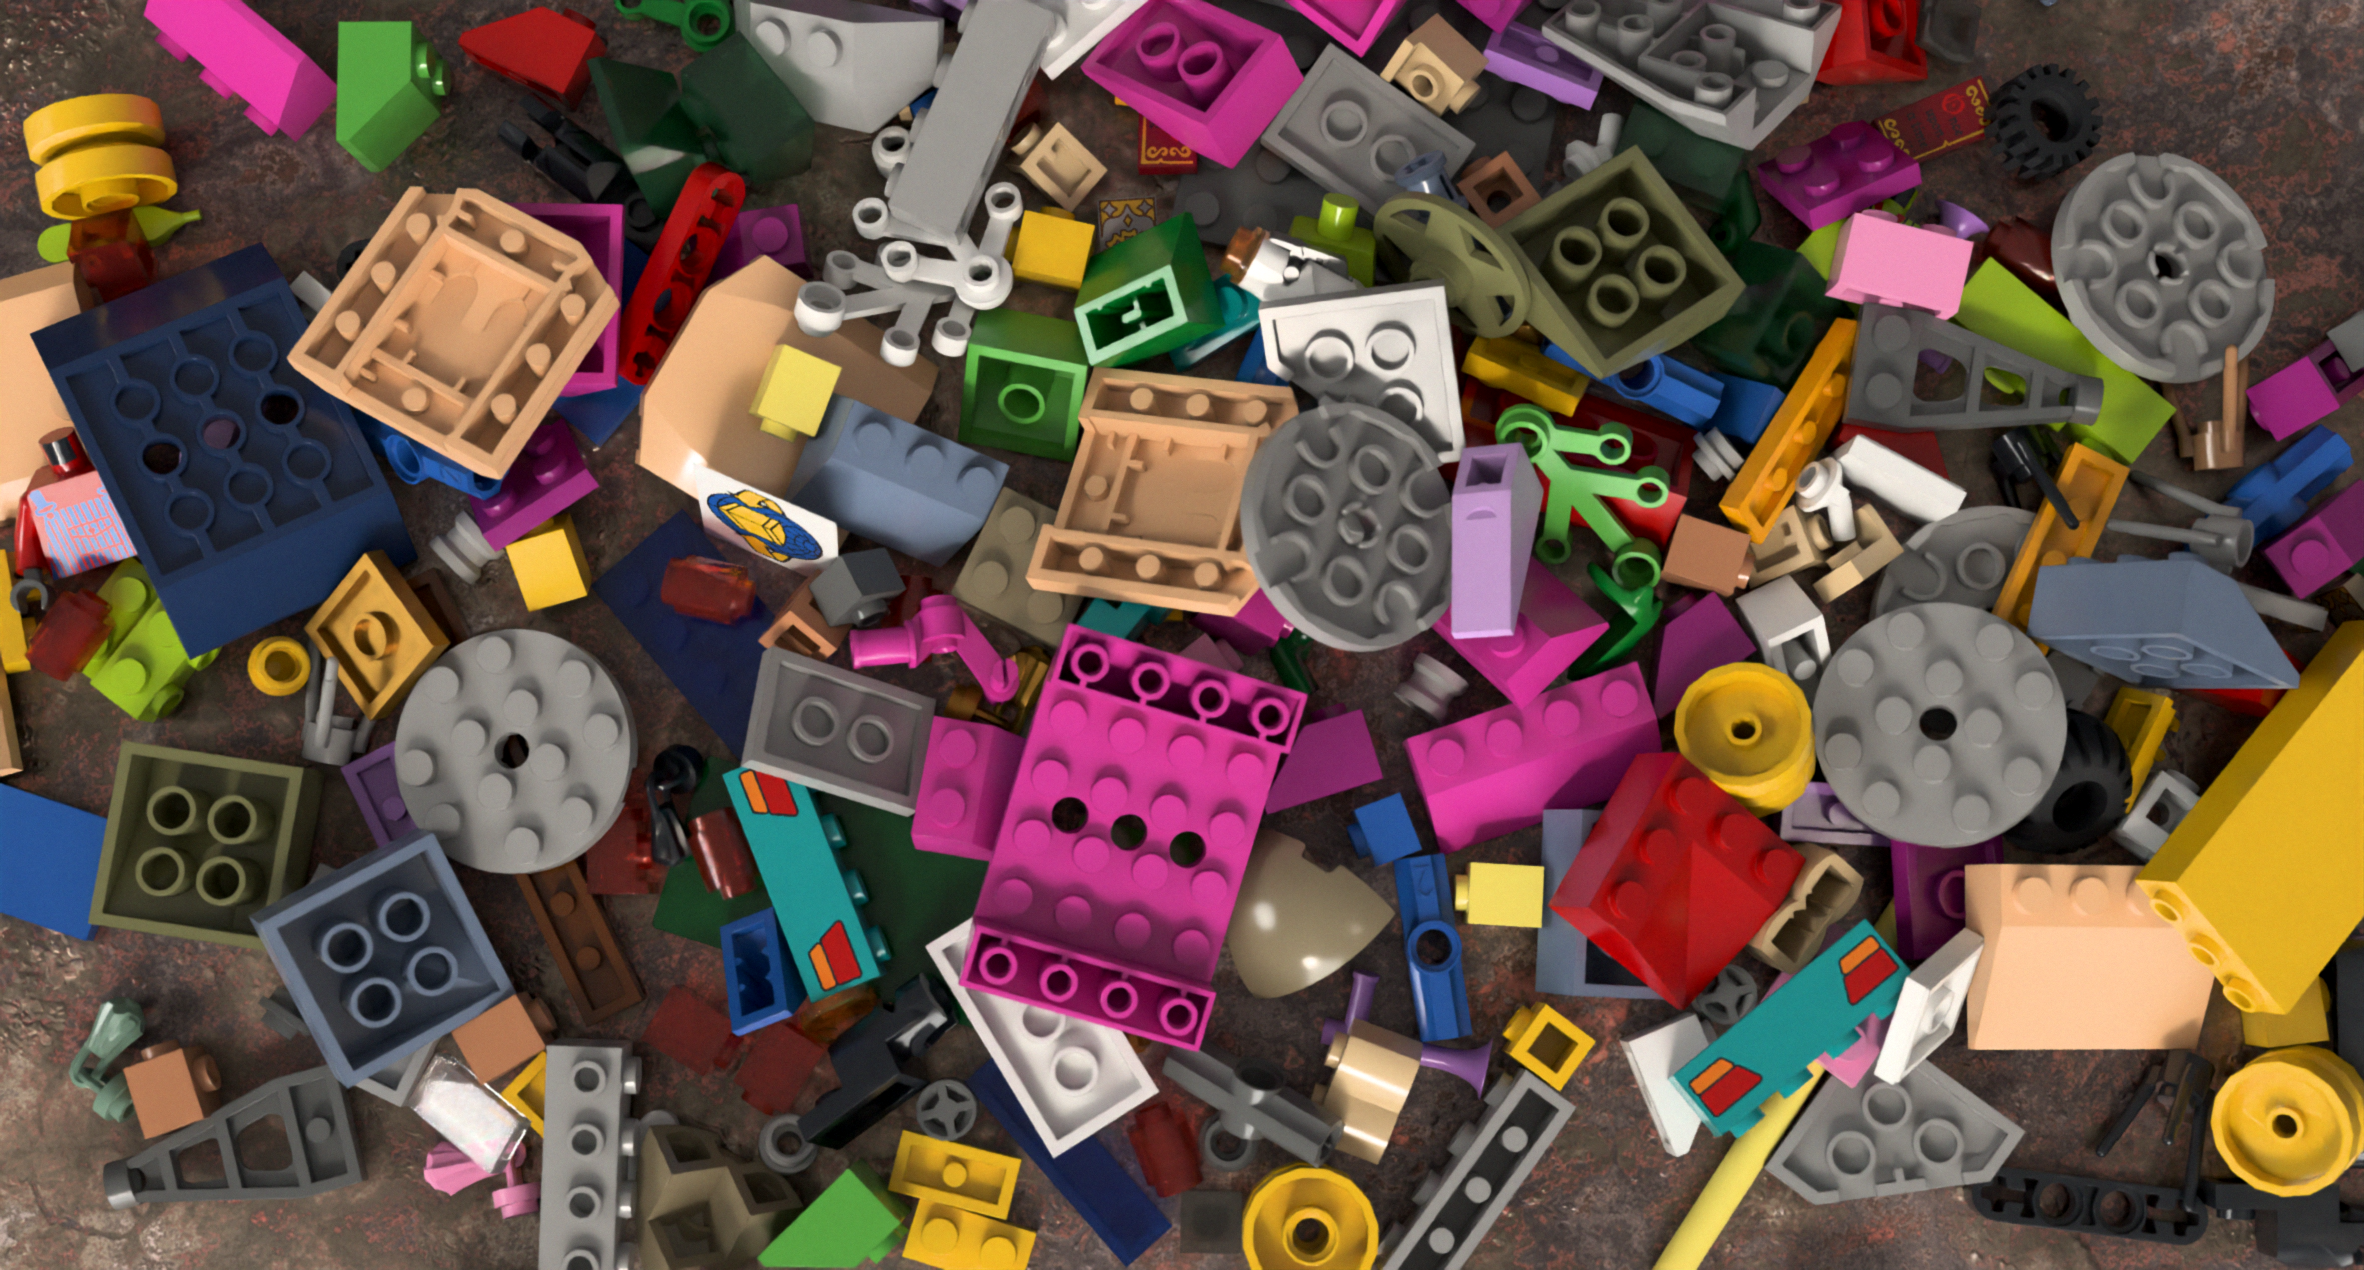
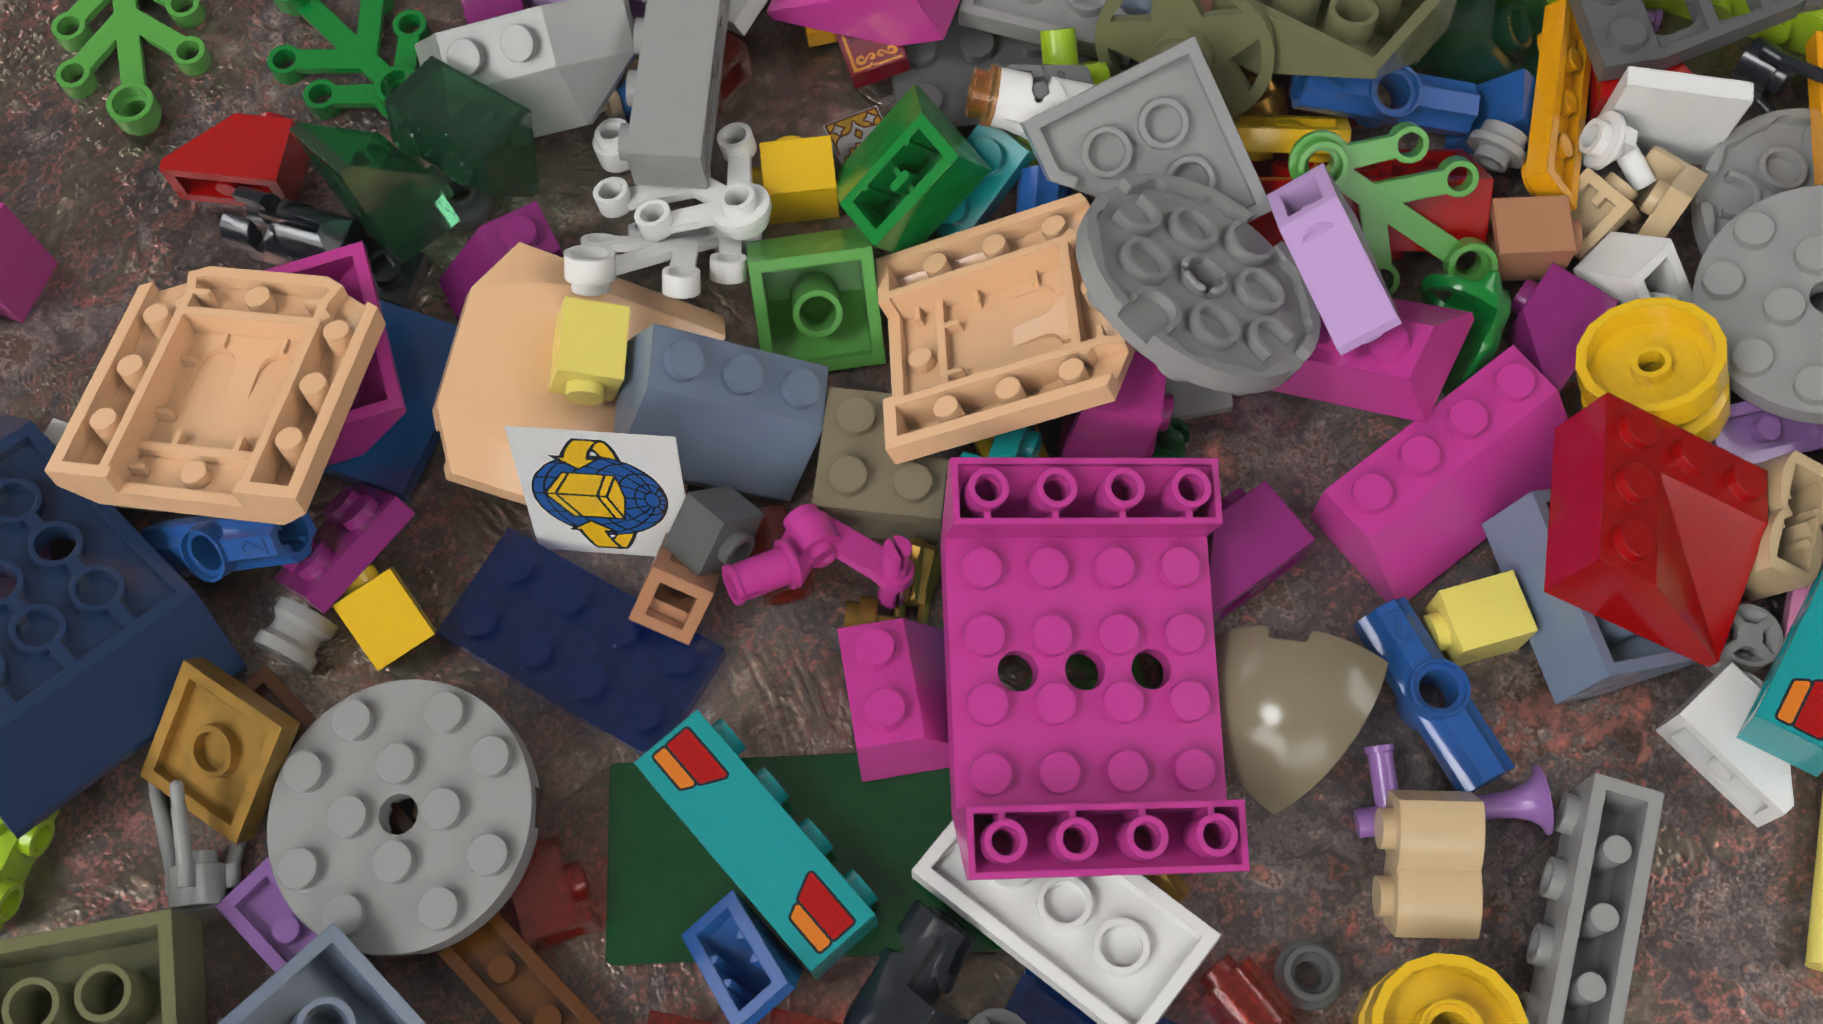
camera: 15 degrees left, 15 degrees down
yellow plate [247,636,311,696] -> none
bright green slope [336,21,451,172] -> none
red beam [618,161,745,385] -> none
black piece [644,744,704,868] -> none
clear red brick [661,554,756,626] -> none
clear red brick [687,806,761,901] -> none
light grey plate [741,646,936,817] -> none
clear orange piece [799,983,877,1044] -> none
tan bracket [1004,120,1107,213] -> none
dark grey piece [1161,1038,1345,1168] -> none
blue plate [1346,792,1422,867] -> none
light grey wheel [1393,652,1469,726] -> none
yellow brick [1501,1001,1596,1091] -> none

